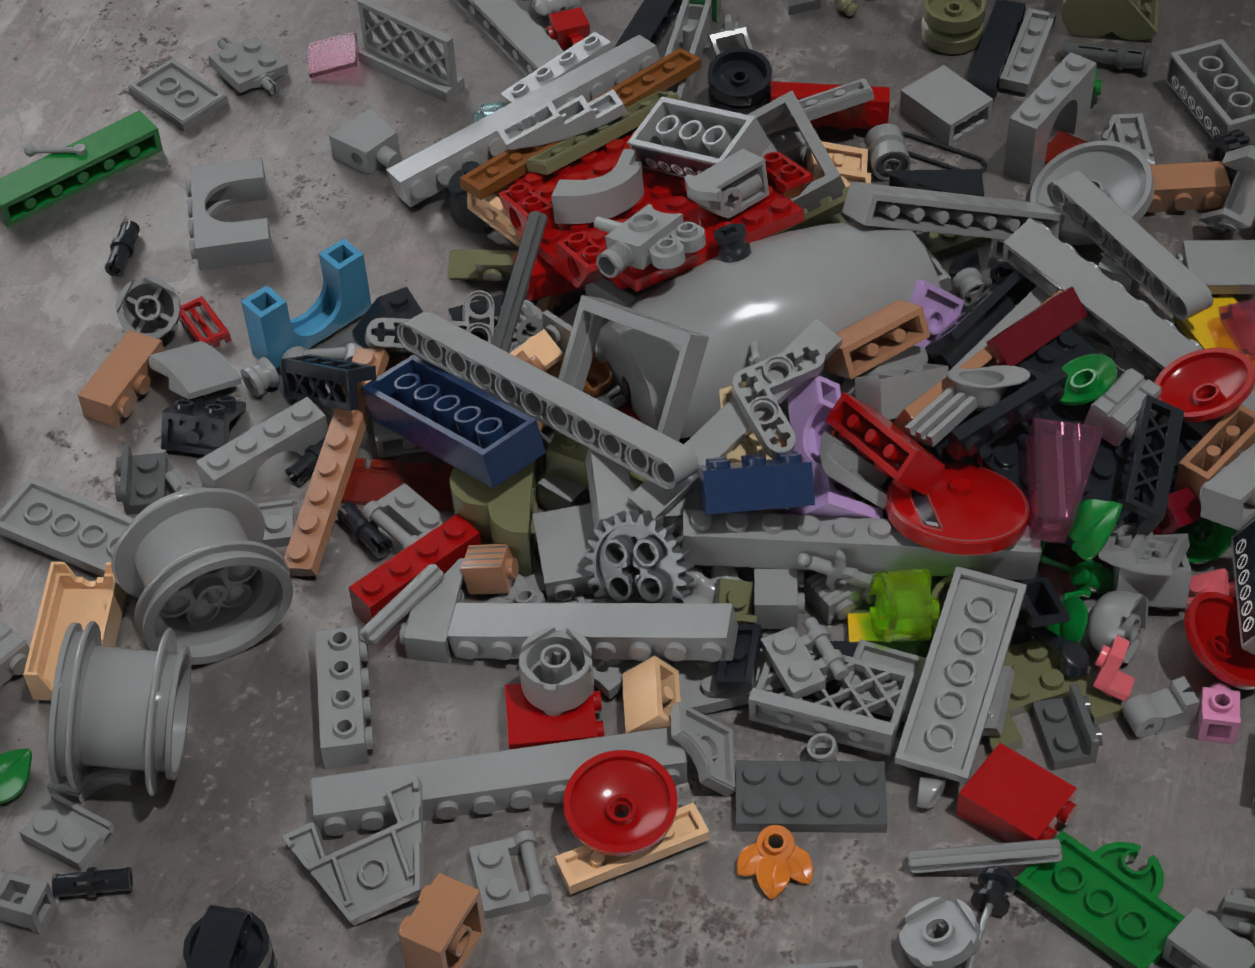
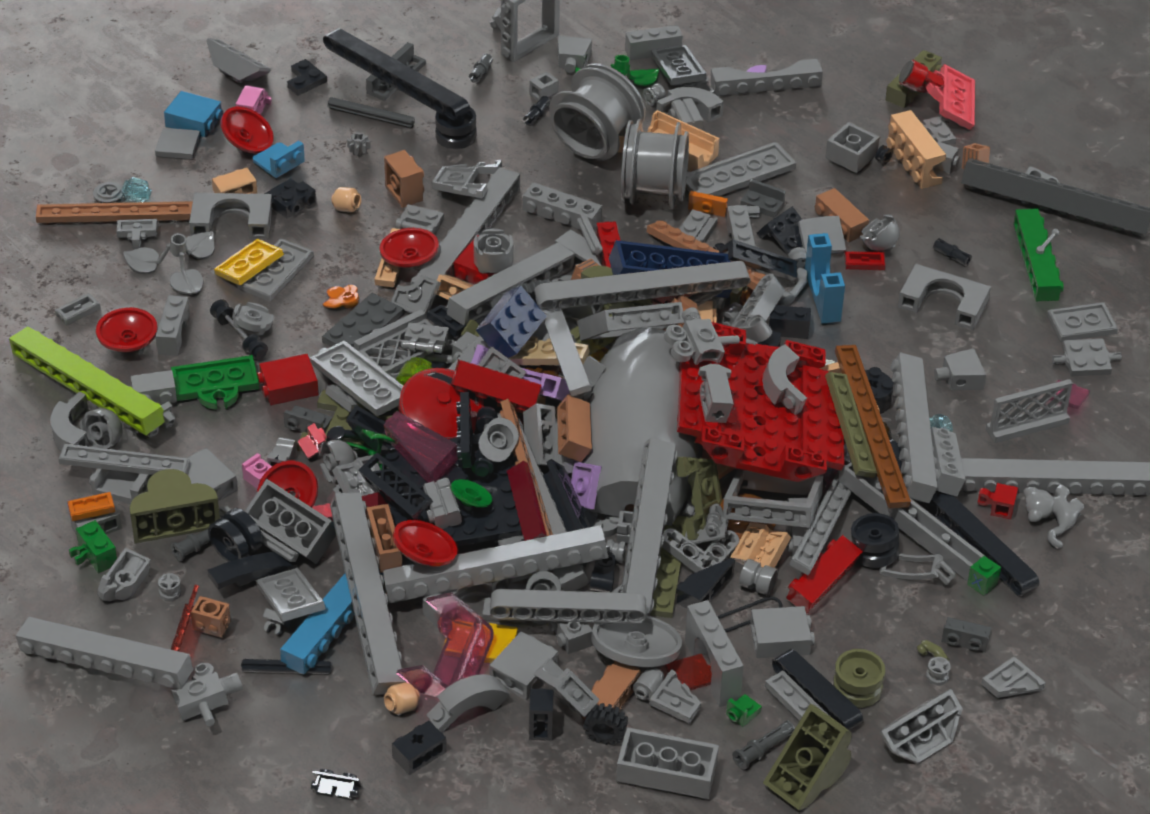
camera: 120 degrees right, 5 degrees down
dark grey axle [491,211,548,353] -> none
light grey slope [497,89,628,150] -> none
light grey brick [627,97,770,177] -> none
black wheel [713,223,751,262] -> none
light grey beam [731,342,825,459] -> none
light grey tile [905,387,978,447] -> none
light grey axle [908,839,1062,874] -> none

